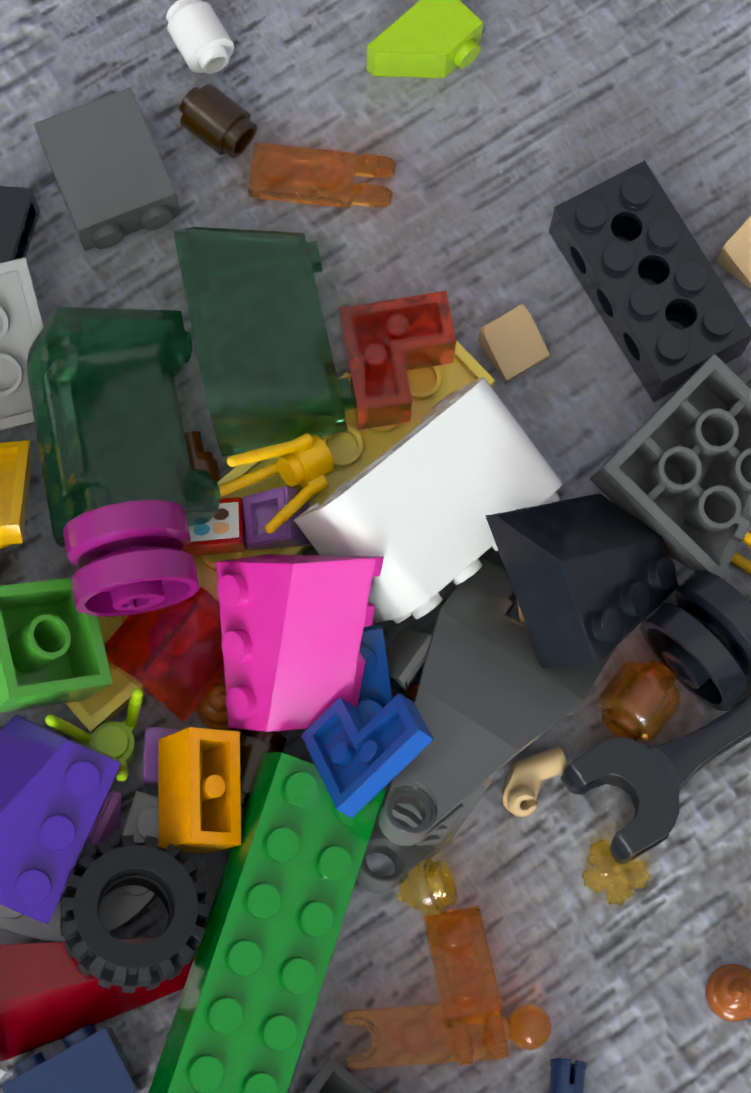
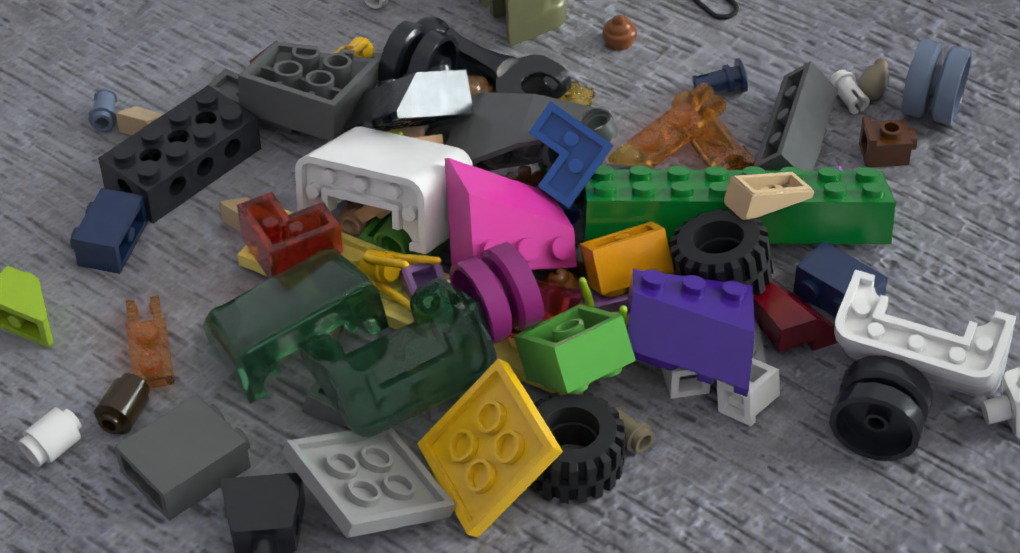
camera: 105 degrees left, 30 degrees down
none -> dark blue brick [70,188,148,274]
none -> tan slope [724,172,814,220]

